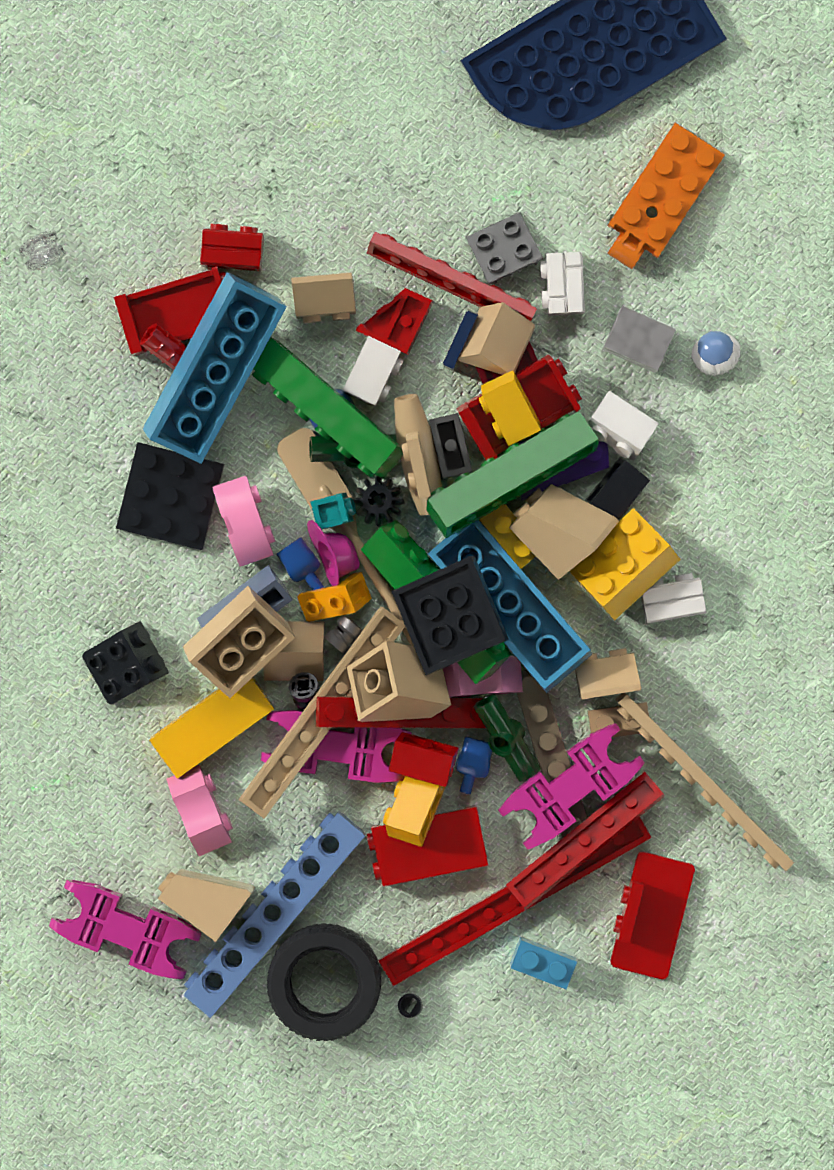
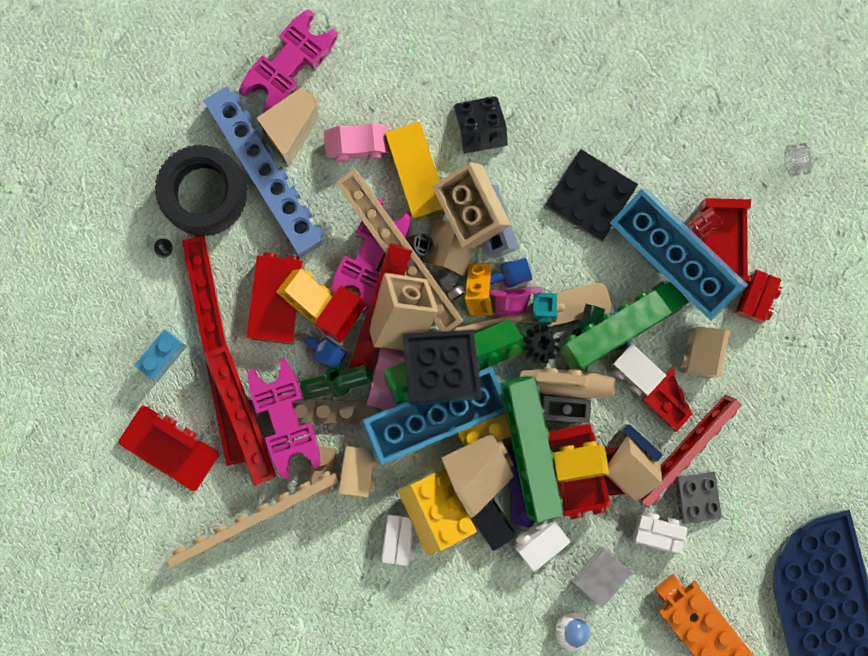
camera: 95 degrees right, 5 degrees down
bright pink brick [213,476,275,567] -> none

